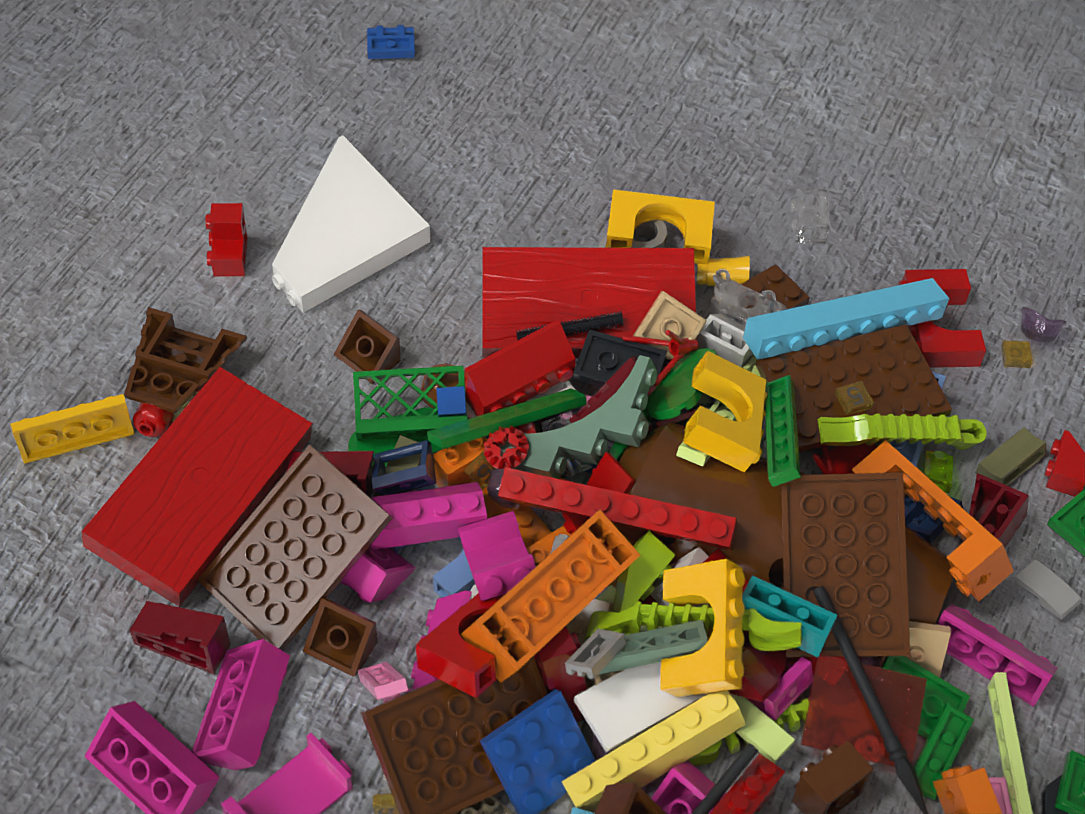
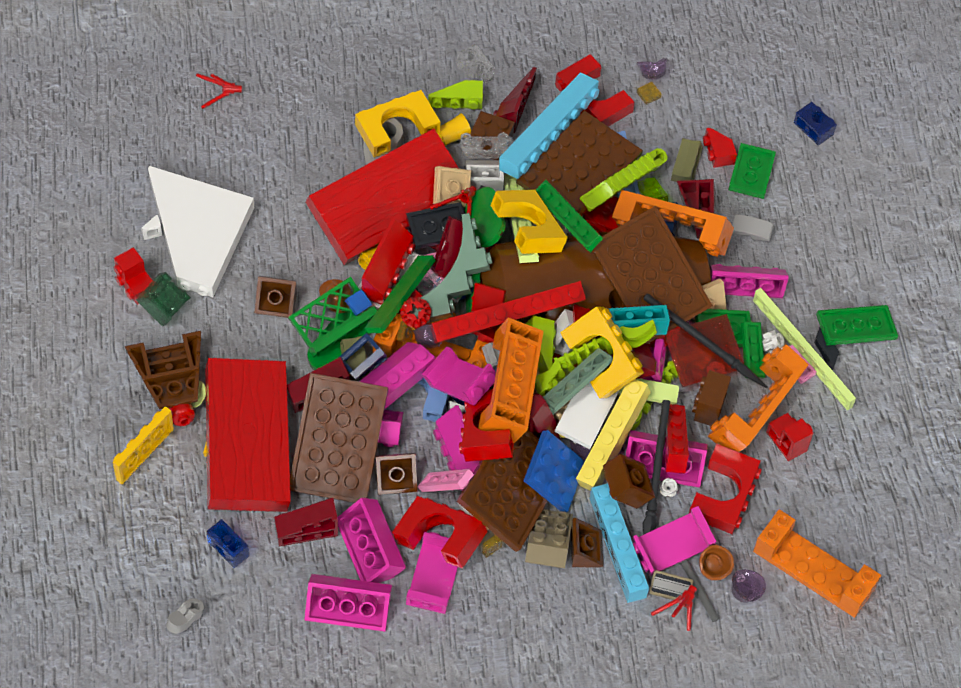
camera: 35 degrees left, 5 degrees up
blue plate [367,25,415,59] -> none
black axle [516,311,623,341] -> none
light grey tile [565,629,626,679] -> none
clear yellow tile [835,381,874,415] -> none
none -> clear green brick [136,272,191,327]
none -> white slope [141,215,162,240]
none -> red plant [196,73,242,109]
none -> clear blue brick [206,519,249,568]
none -> red arch [392,496,488,569]
none -> lime slope [428,80,483,109]
none -> dark red wedge [493,67,537,134]
none -> white gear [762,330,784,353]

